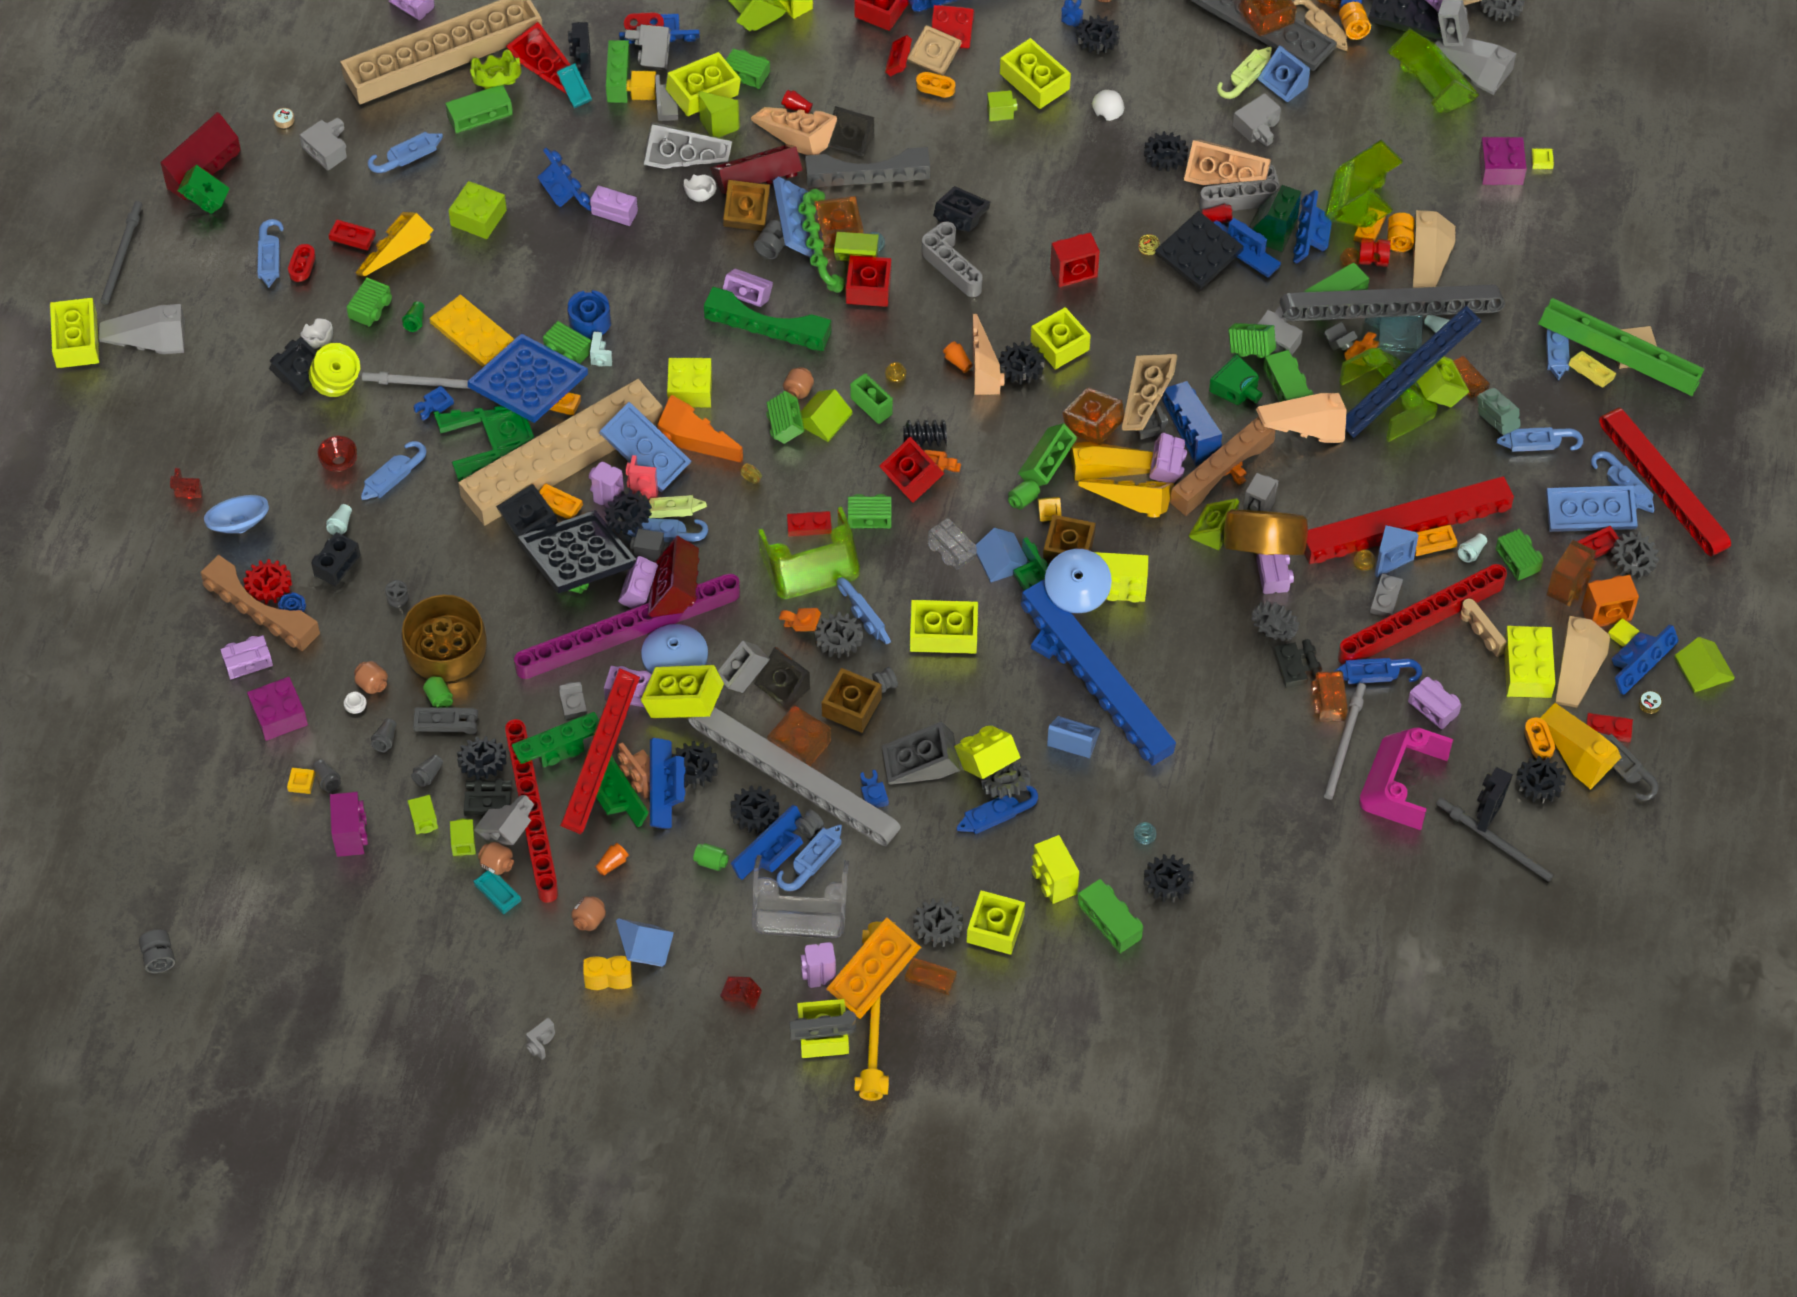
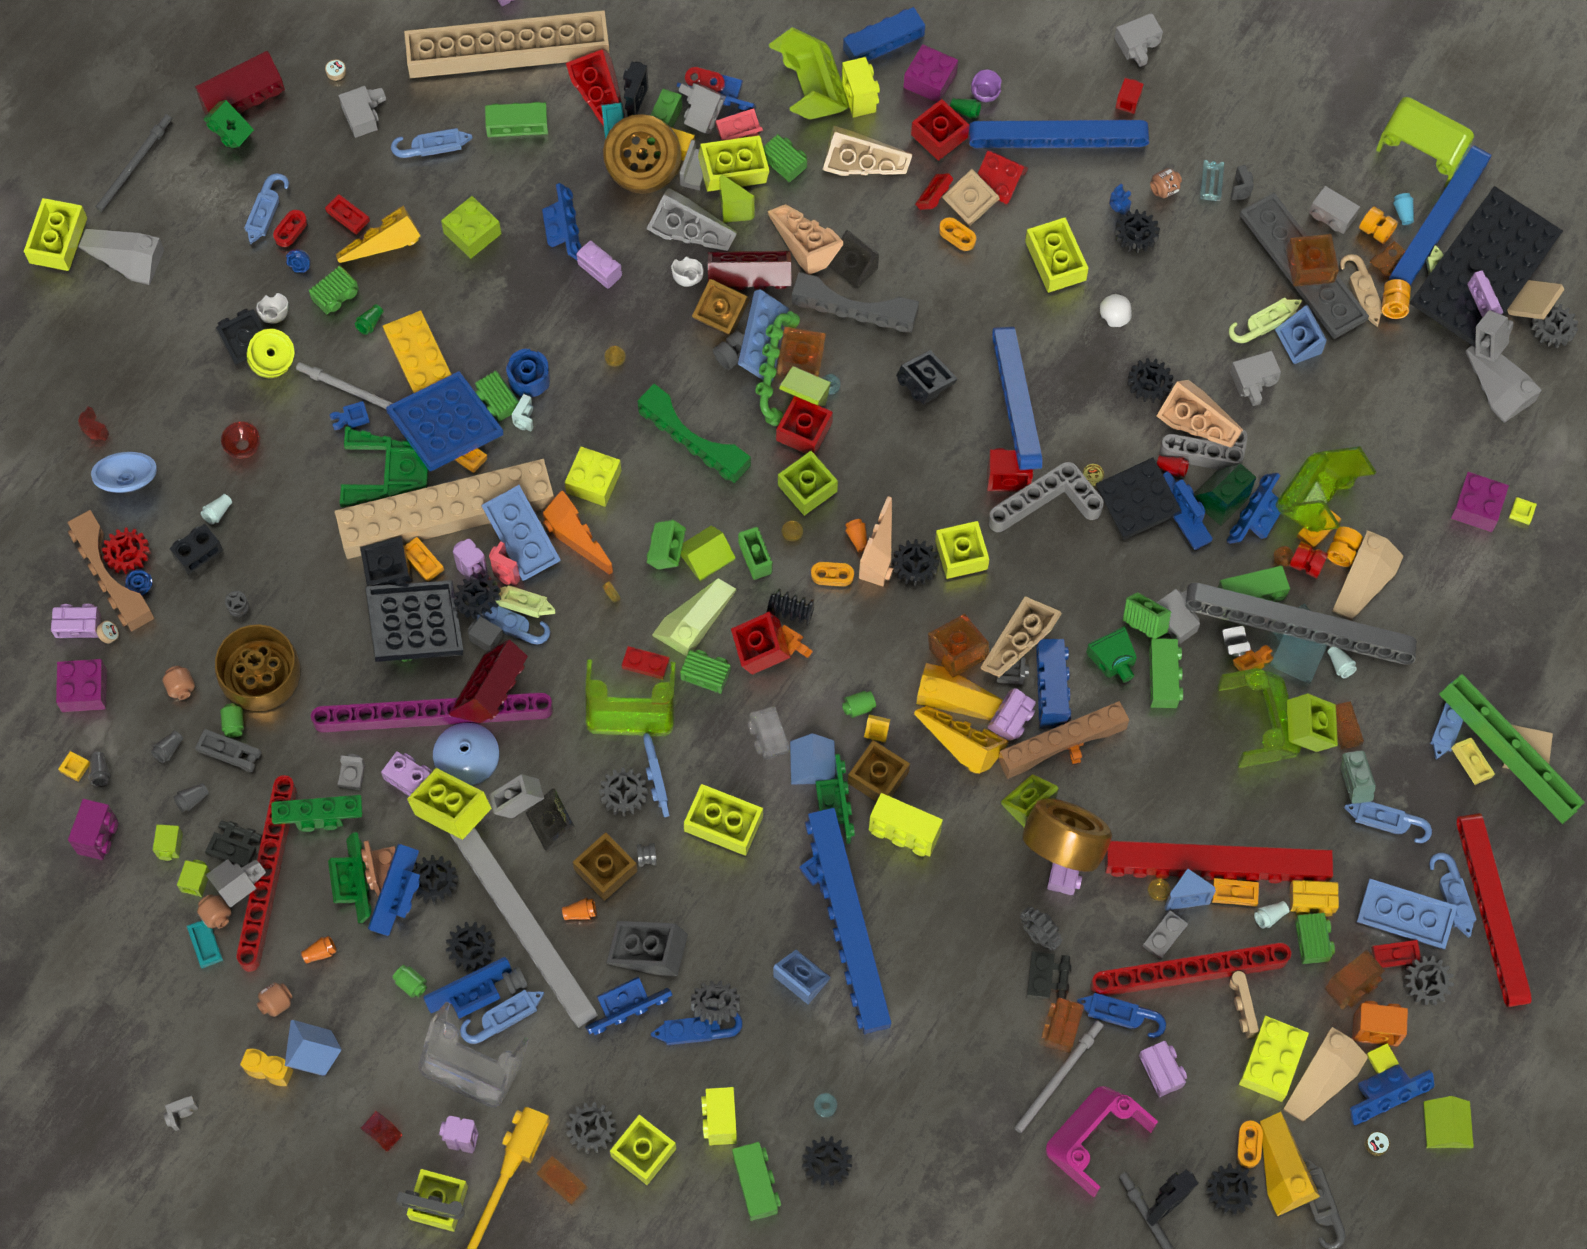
camera: 20 degrees right, 10 degrees up
white plate [344,692,367,714] -> none
medium blue plate [361,441,427,500] -> none
black gear [457,736,507,780] -> none
lime plate [470,50,522,89] -> none
red plate [560,668,640,835] -> none
lavender brick [618,556,658,609] -> none
lavender brick [723,269,773,307] -> none
clear orange brick [767,705,831,766] -> none
orange plate [779,608,821,631] -> none
red cone [781,90,813,114] -> none
nougat head [783,367,814,399] -> none
light orange plate [826,917,921,1019] -> none
blue plate [860,770,889,808] -> none
light grey beam [922,222,983,297] -> none
neon yellow brick [954,726,1021,779] -> none
lime brick [987,91,1017,121] -> none
bright green brick [1018,423,1077,486] -> none
light blue dish [1045,549,1112,613] -> none
light grey hinge [1243,473,1279,511] -> none
light nougat wedge [1256,393,1346,443] -> none
dark blue tile [1345,305,1482,438] -> none
clear neon green windscreen [1387,28,1479,113] -> none
red plate [1586,713,1633,743] -> none
none -> tile [96,621,119,644]
none -> blue plate [286,249,311,273]
none -> orange cone [562,897,597,920]
none -> blue bracket [585,977,673,1035]
none -> pearl gold wheel [603,114,682,194]
none -> clear yellow plate [605,346,626,367]
none -> yellowish green wedge [652,578,736,656]
none -> coral bracket [715,108,763,141]
none -> lime brick [778,451,838,516]
none -> light orange plate [811,562,854,586]
none -> tan wedge [822,126,912,176]
none -> light grey beam [988,462,1103,532]
none -> beam [992,326,1042,470]
none -> yellow brick [1289,880,1339,917]

